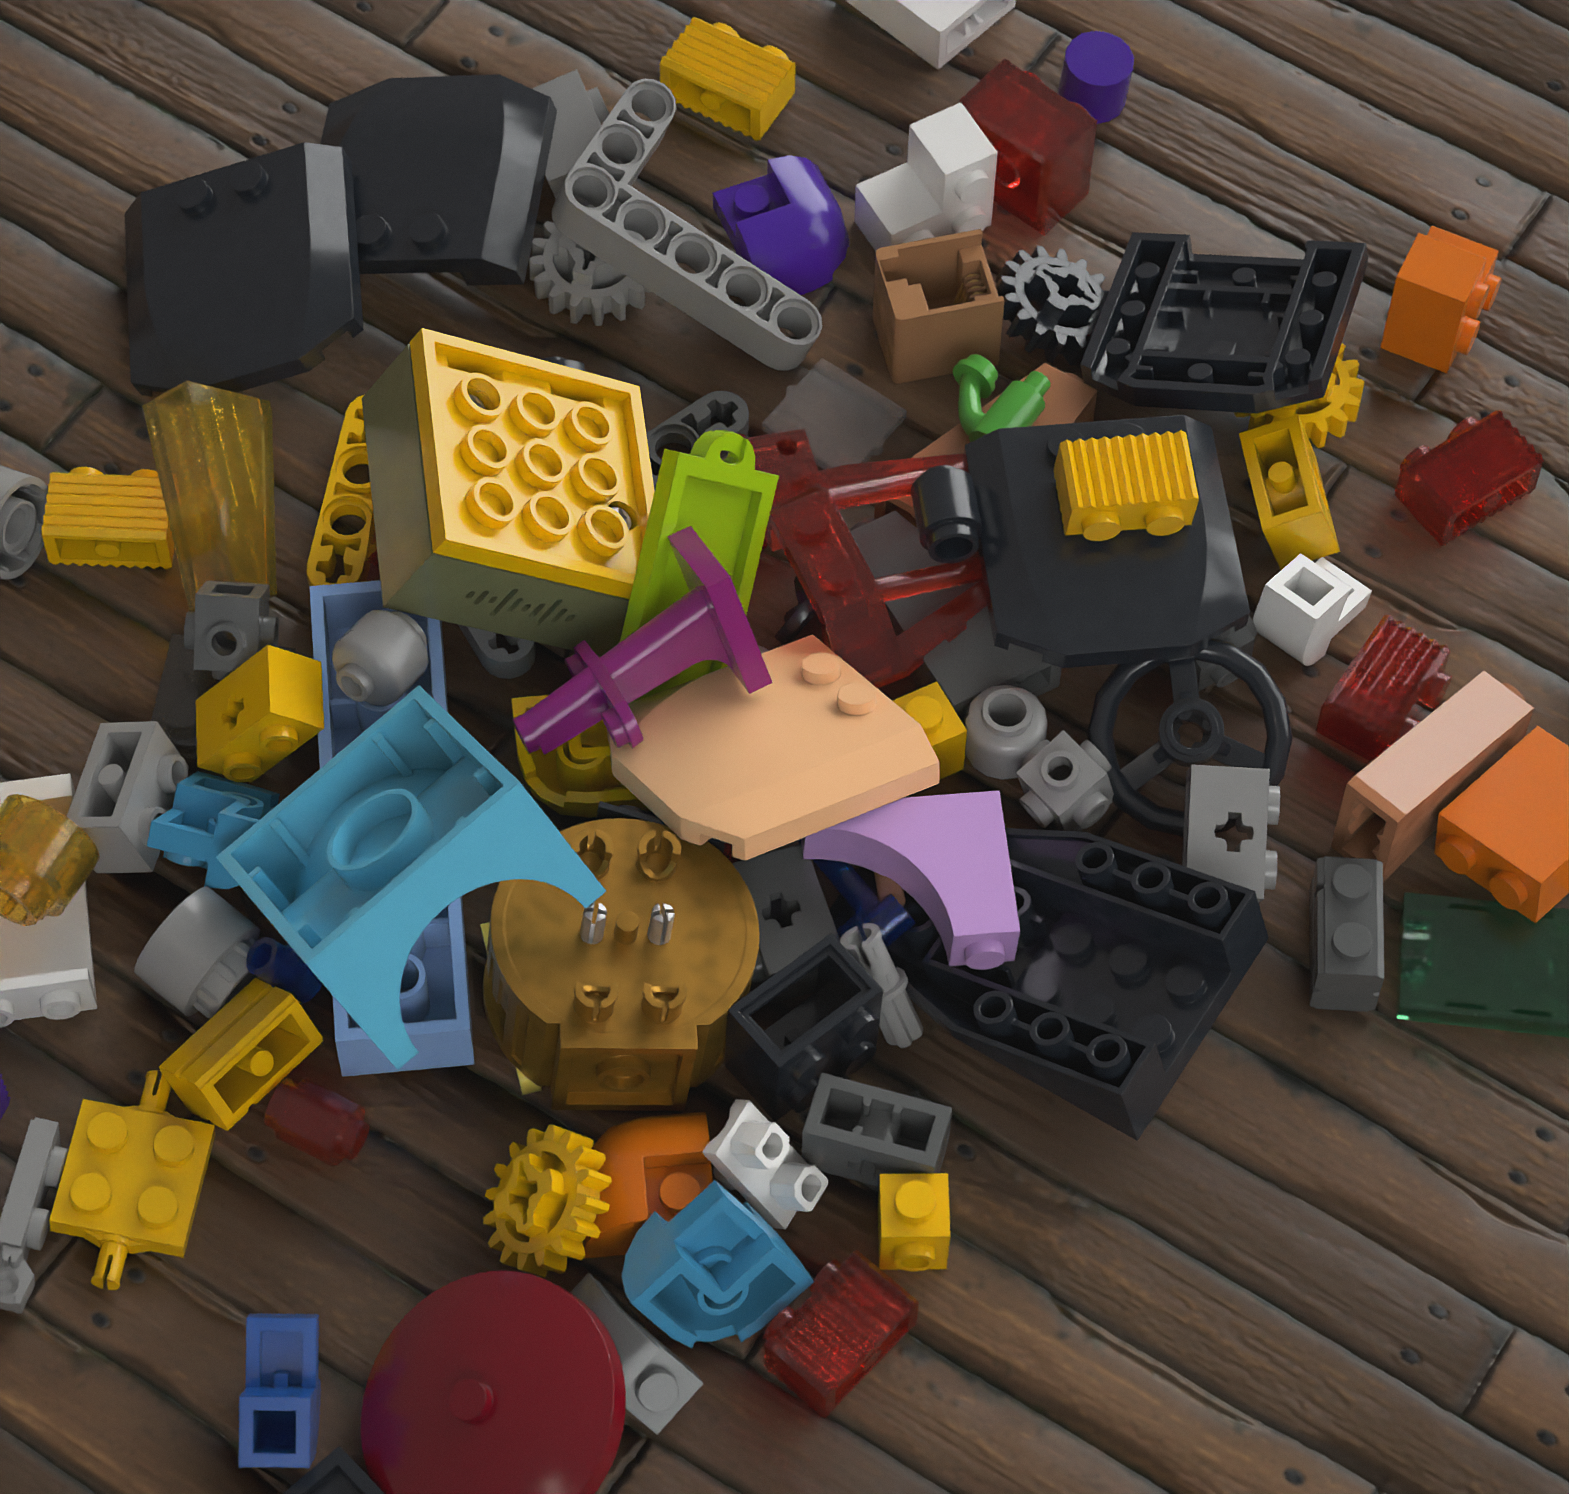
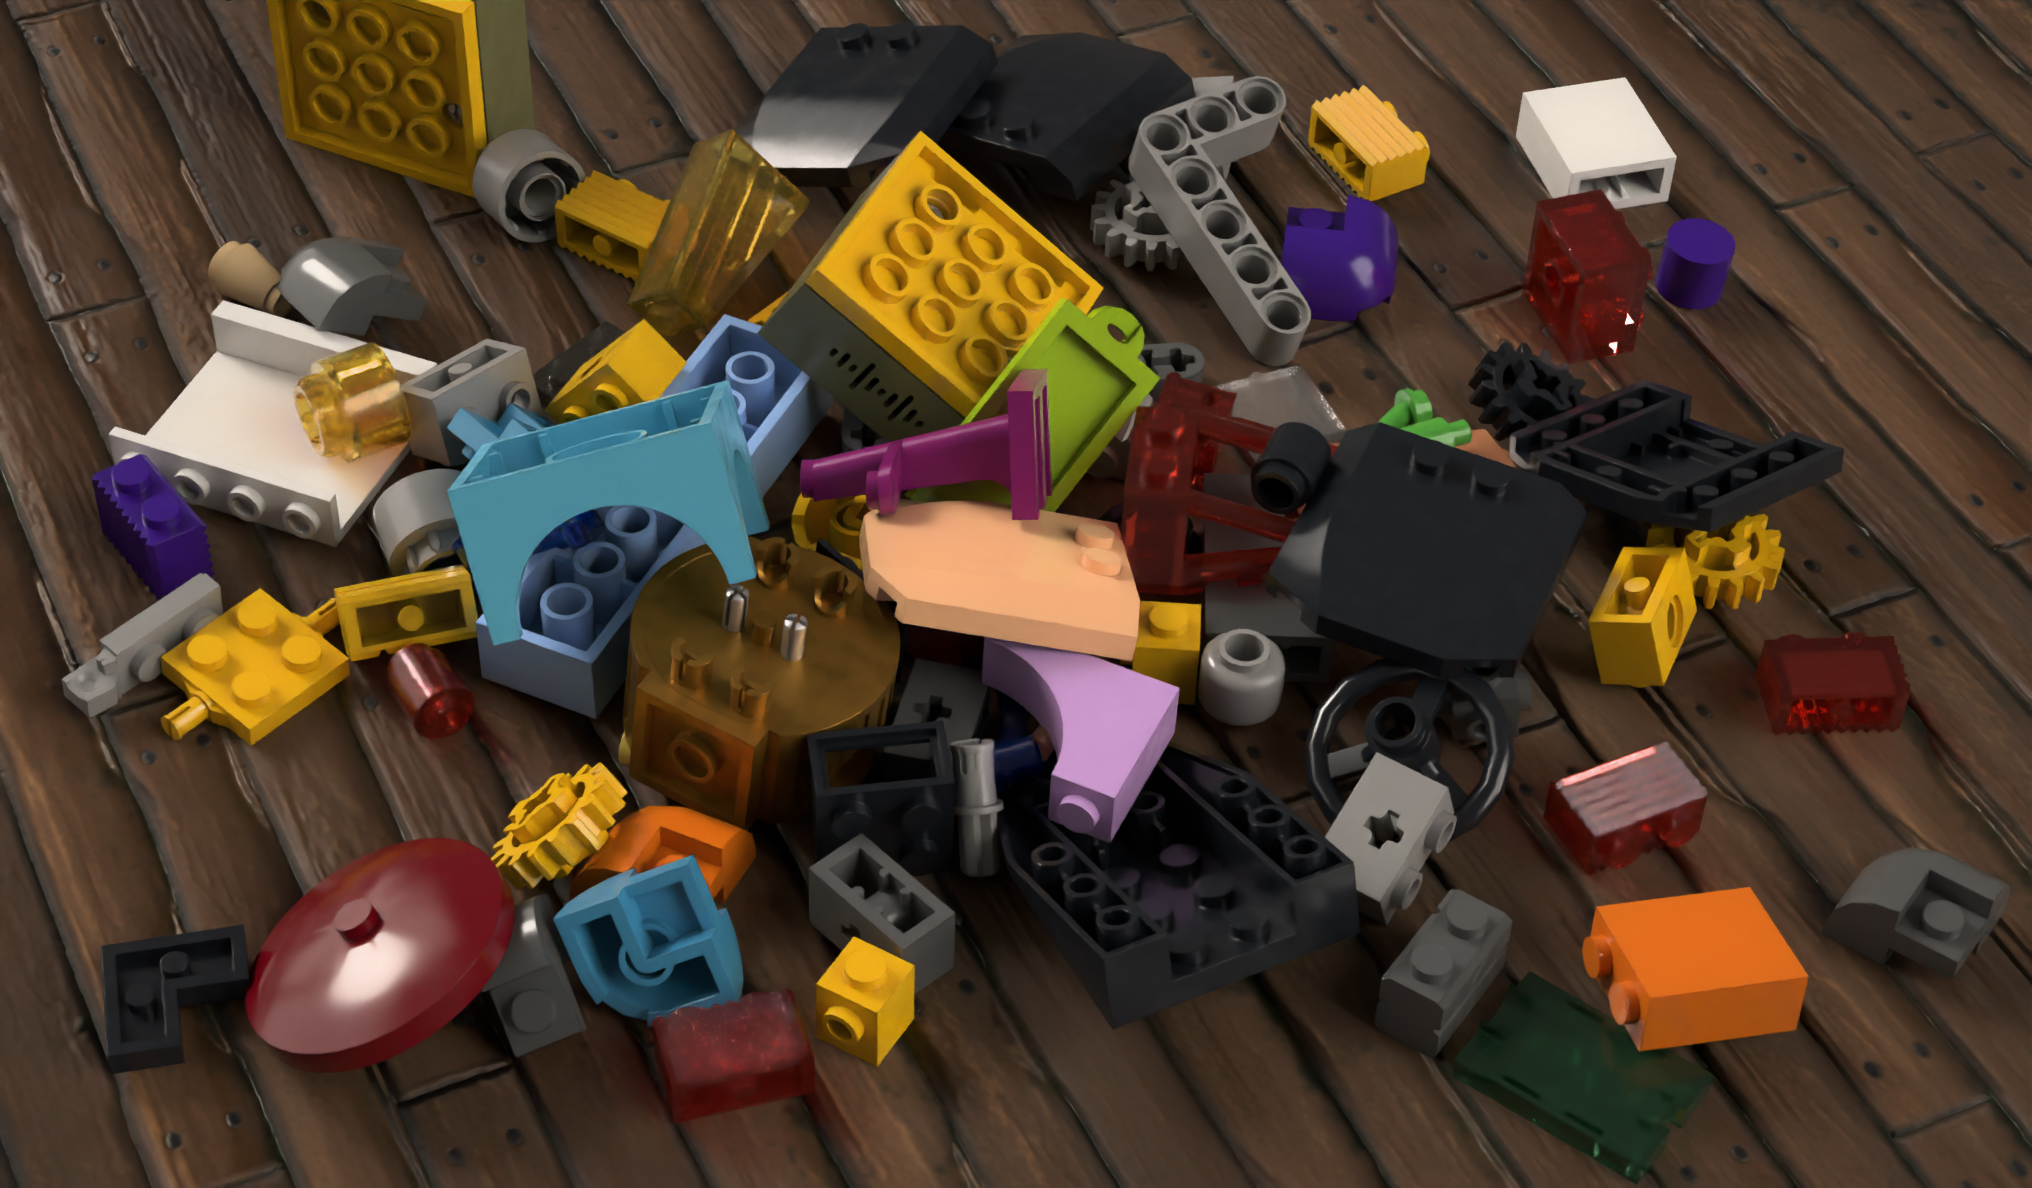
camera: 30 degrees right, 15 degrees down
dark grey brick [184,581,279,680] -> none
blue brick [239,1314,321,1468] -> none
light grey head [332,610,429,706] -> none
white hips [702,1099,828,1229] -> none
white brick [854,103,998,251] -> none
medium nougat piece [873,229,1004,384] -> none
light grey brick [1016,730,1114,832] -> none
yellow brick [1054,430,1199,541] -> none
white brick [1253,553,1372,666] -> none
slope [1331,671,1534,882] -> none
orange brick [1380,226,1502,374] -> none

